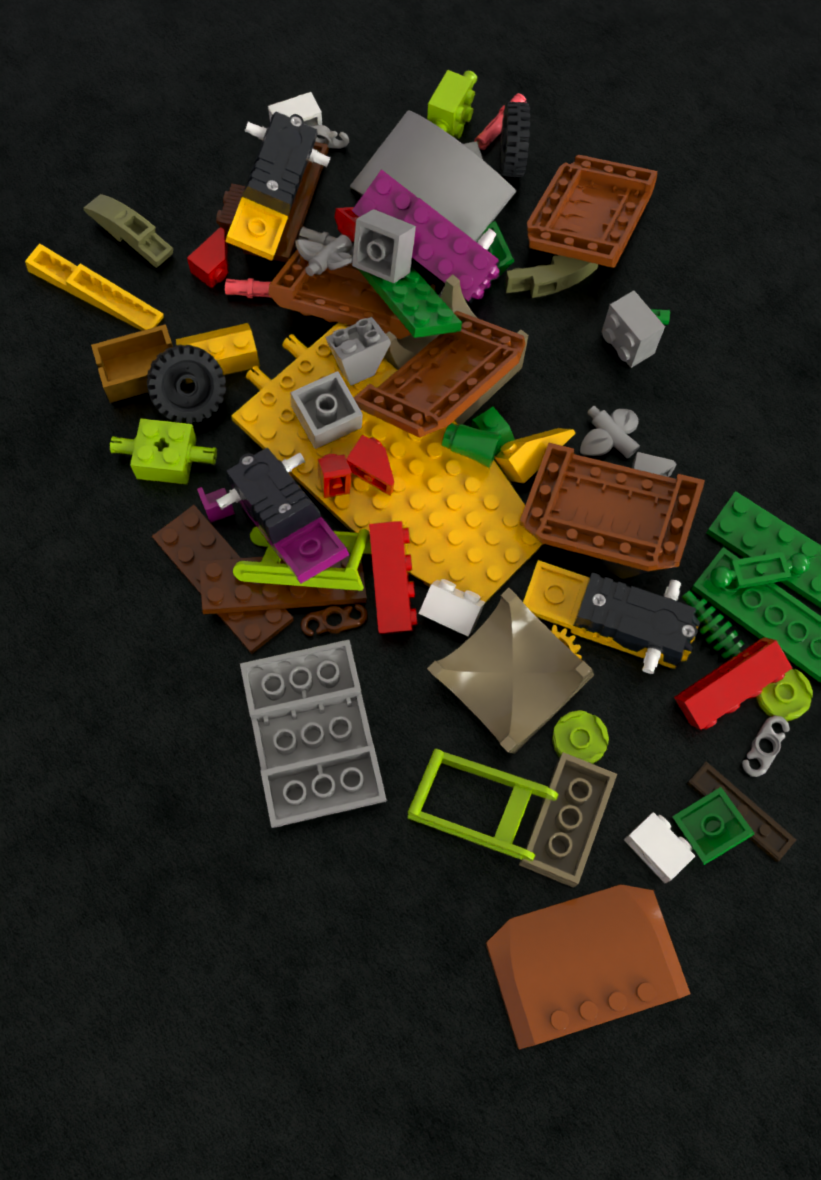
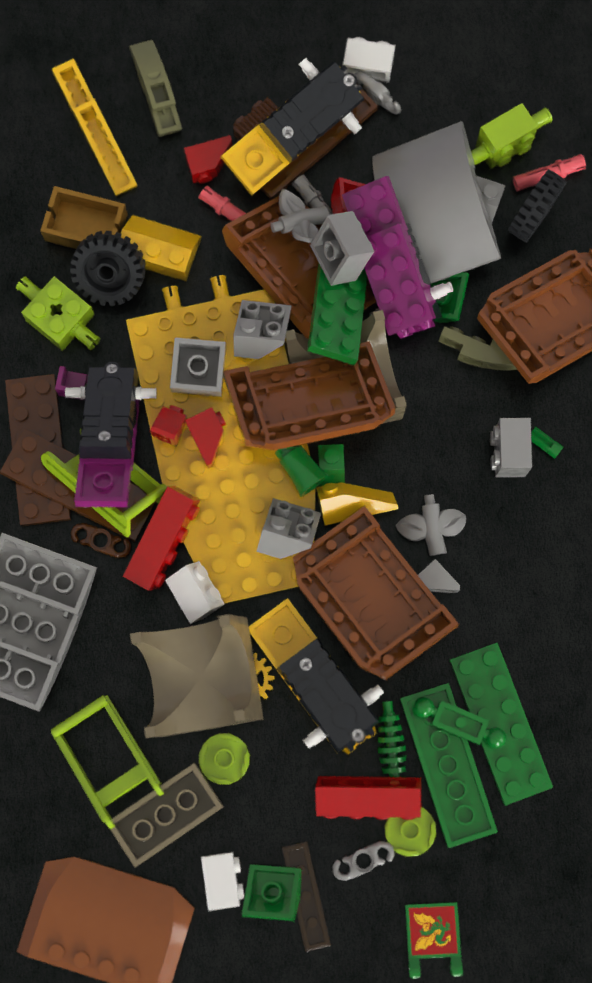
camera: 35 degrees right, 10 degrees up
none -> light grey slope [256,498,321,559]

